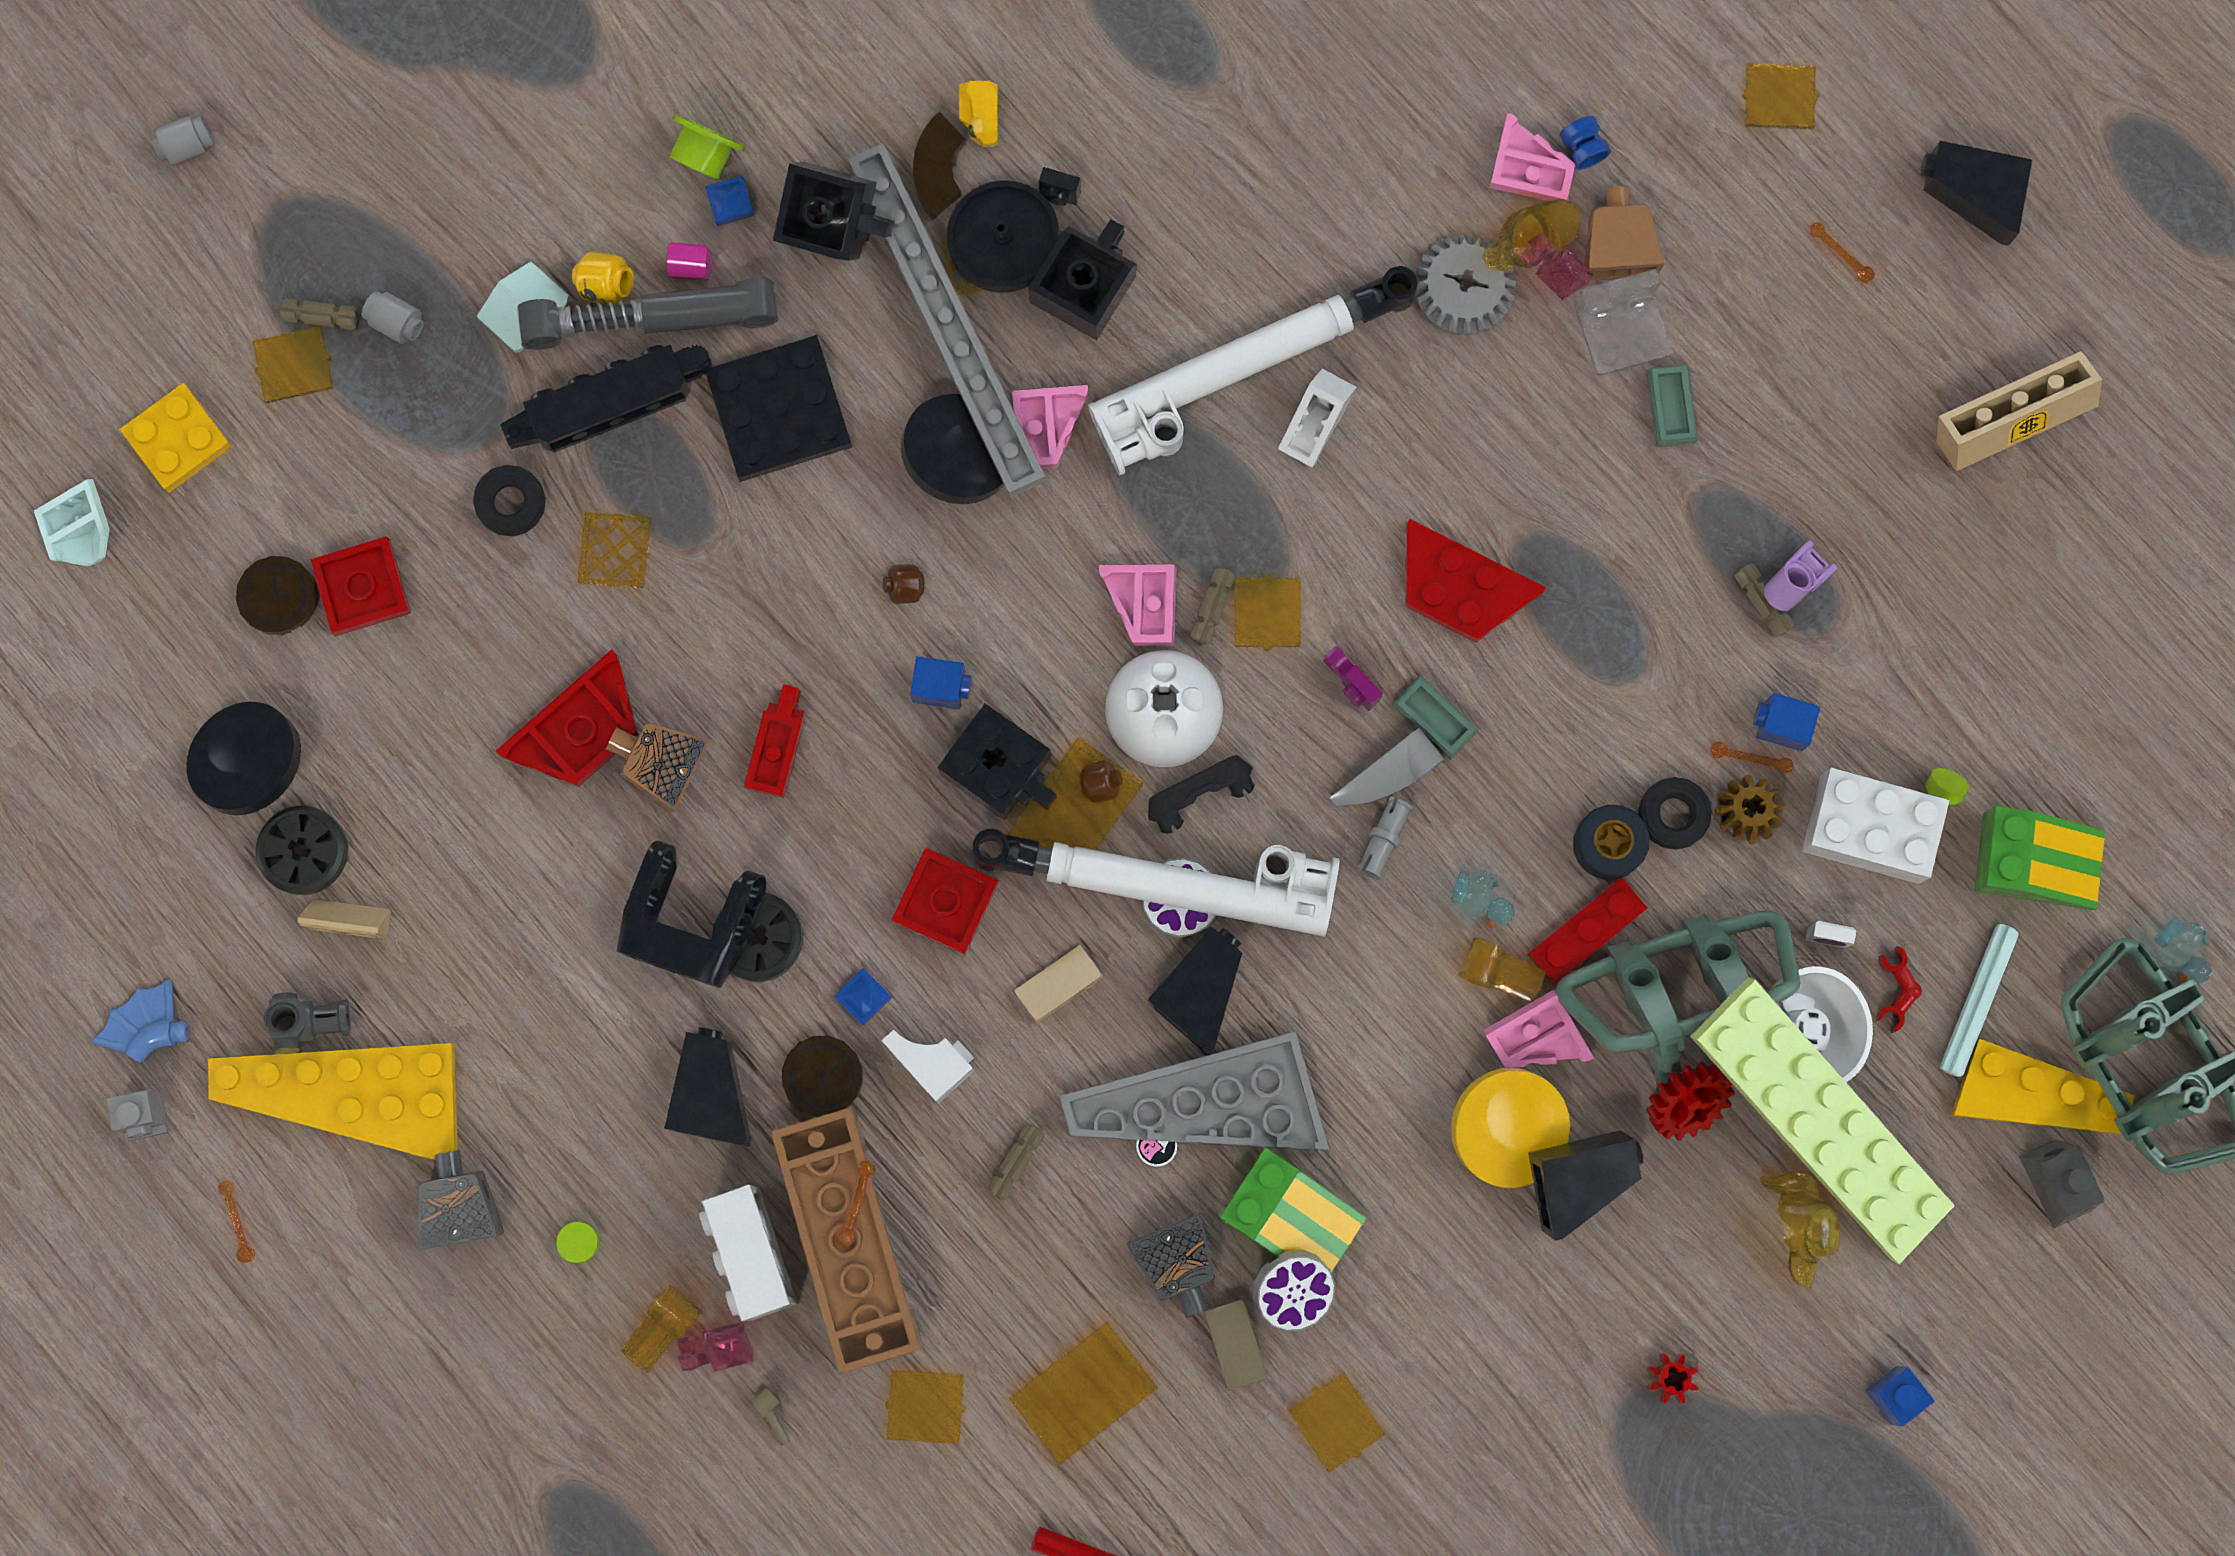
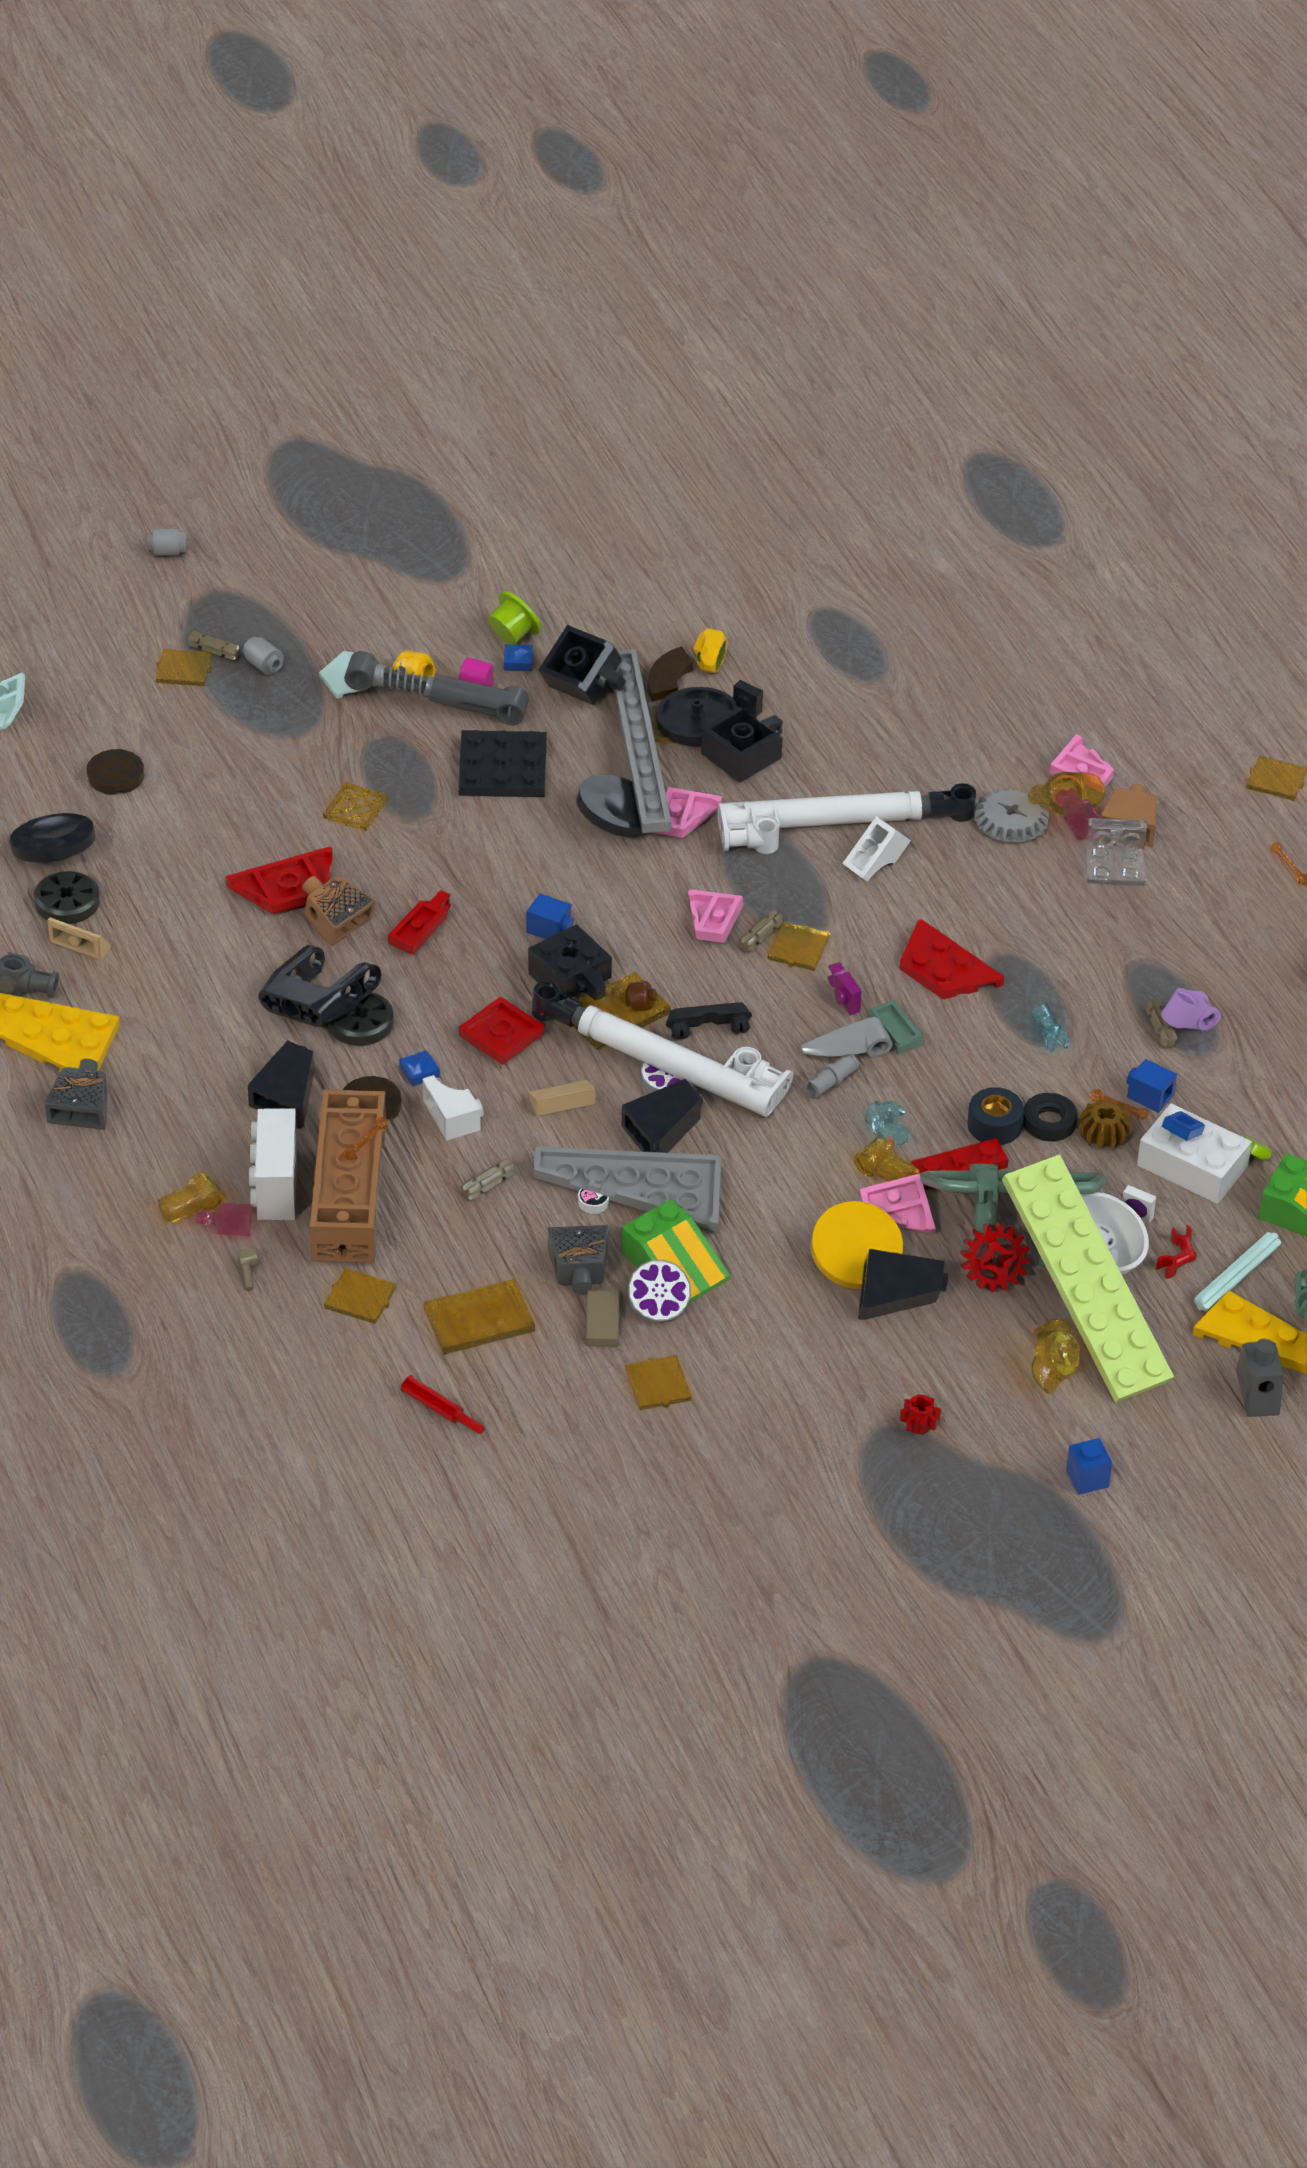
camera: 15 degrees right, 35 degrees down
yellow plate [119,383,233,493] -> none
red plate [310,536,411,637] -> none
black tyre [473,465,546,536] -> none
black hinge [500,344,713,453] -> none
lime tile [556,1222,600,1263] -> none
reddish brown piece [883,565,924,604] -> none
white piece [1105,650,1223,767] -> none
blue wheel [1559,116,1611,170] -> none
sand green tile [1647,364,1698,447] -> none
none -> clear light blue bar [1031,1003,1069,1052]
none -> blue tile [1161,1111,1205,1141]

